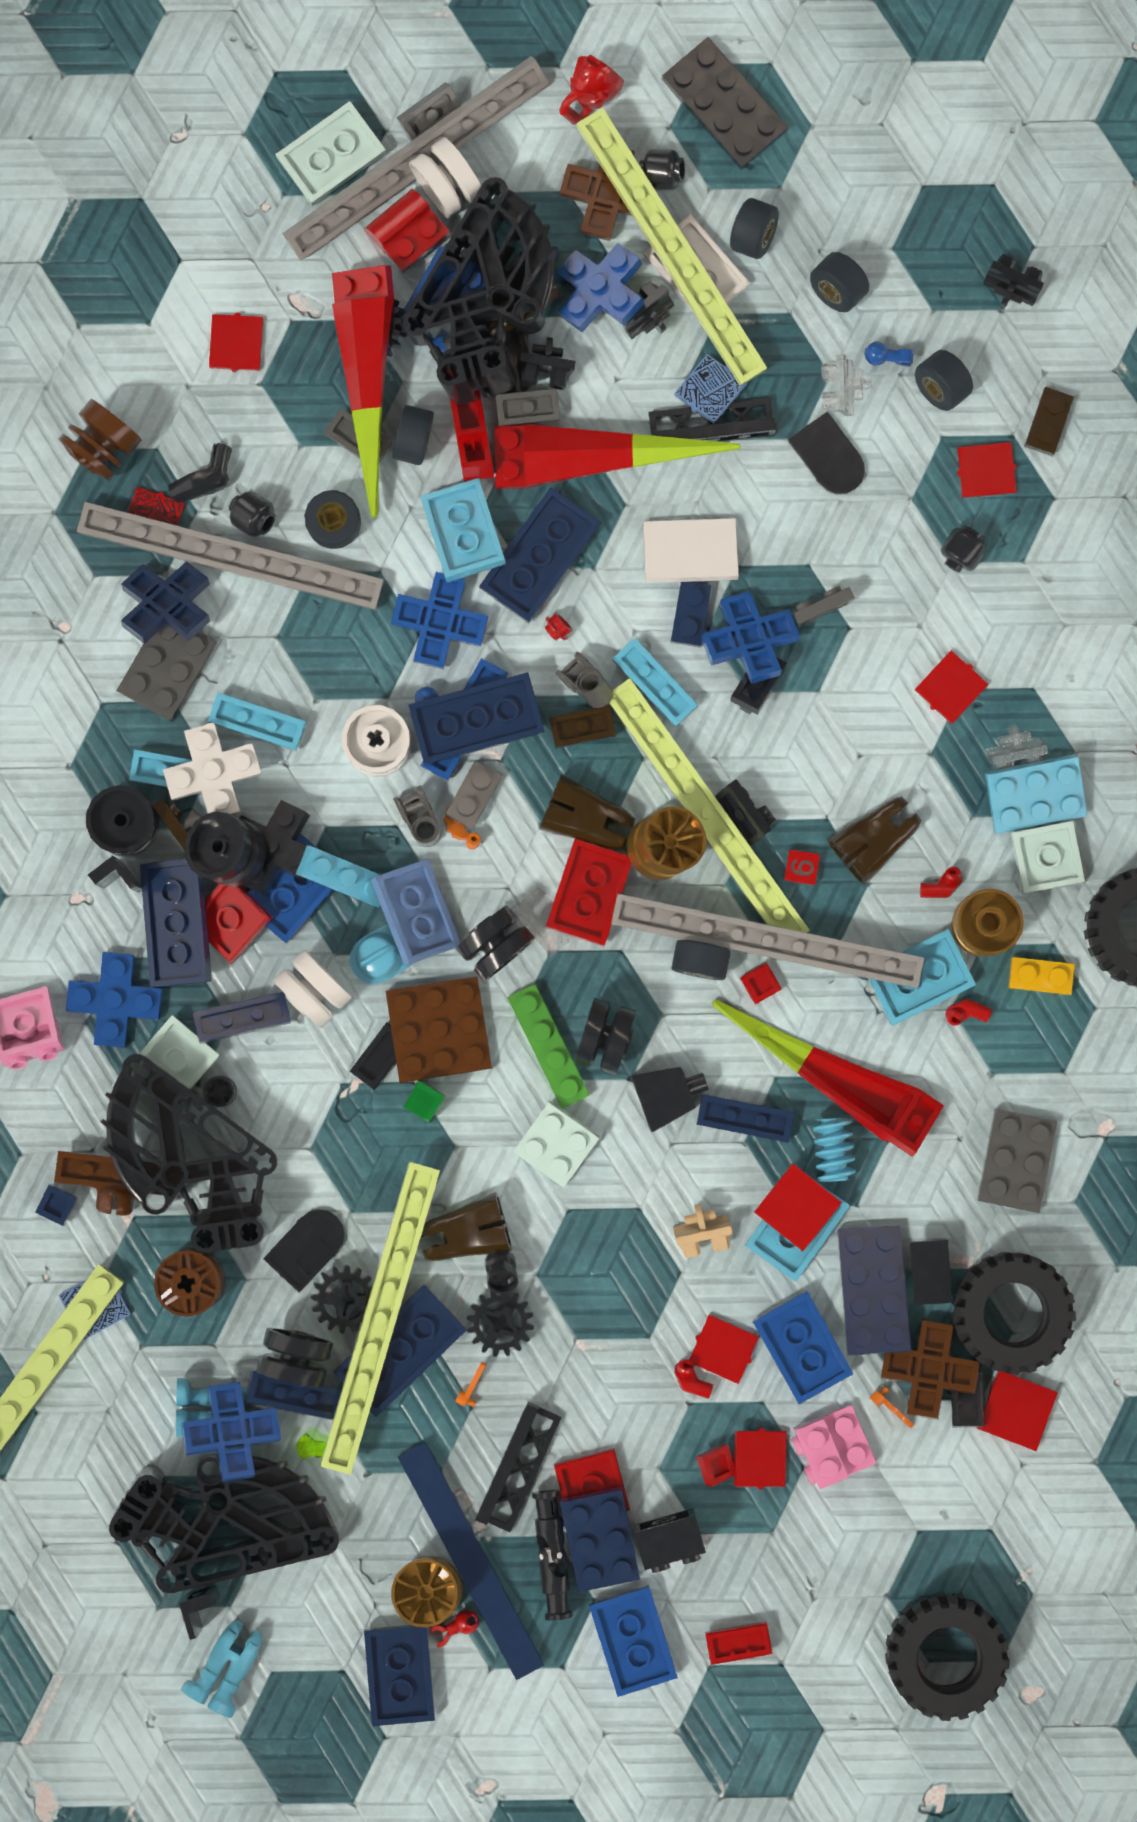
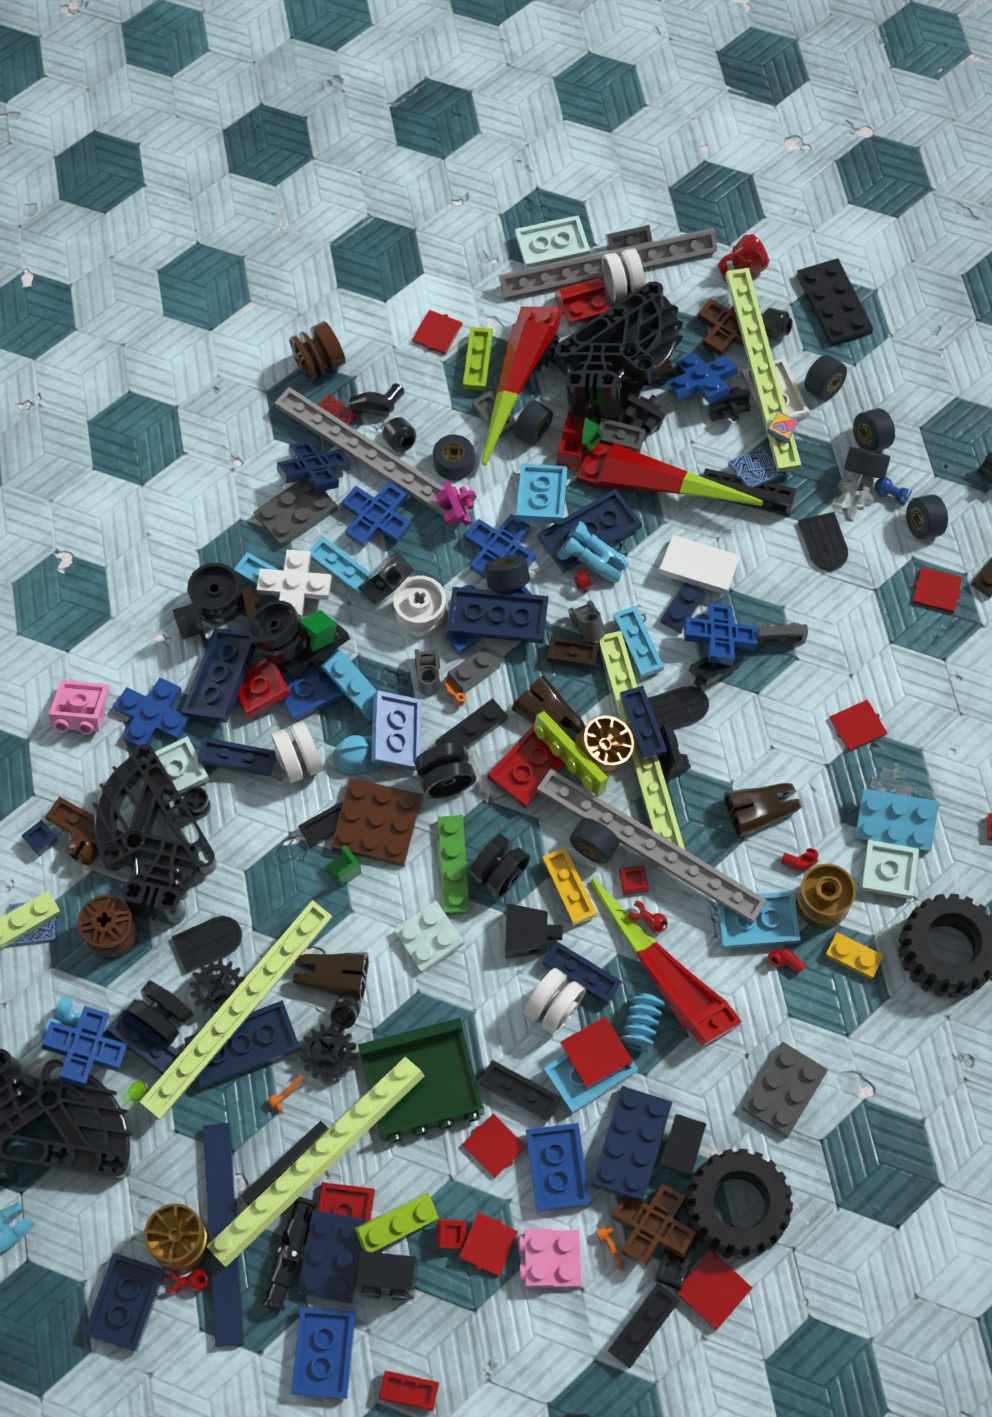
camera: 20 degrees right, 20 degrees down
tan hips [673,1203,733,1258] -> none
red arm [674,1359,713,1399] -> none
red tile [784,849,820,886] -> none
black head [940,525,987,573] -> none
none -> yellowish green plate [207,1057,424,1267]
none -> green panel [299,610,337,652]
none -> blue plate [341,482,411,547]
none -> lime plate [354,1193,439,1252]
none -> black torso [358,553,413,605]
none -> dark green panel [358,1018,485,1144]
none -> dark pink hips [435,480,477,527]
none -> black plate [435,698,508,750]
none -> lime plate [463,327,493,391]
none -> black plate [479,1060,562,1122]
none -> black wheel [484,555,530,592]
none -> white wheel [523,968,586,1036]
none -> lime plate [534,711,608,797]
none -> yellow plate [542,847,597,926]
none -> medium azure piece [557,521,629,583]
none -> green slope [582,418,604,452]
none -> black plate [607,1283,680,1370]
none -> dark blue plate [619,686,667,761]
none -> red arm [628,900,668,933]
none -> black window [648,686,709,729]
none -> tile [767,411,799,443]
none -> black wheel [844,447,890,479]

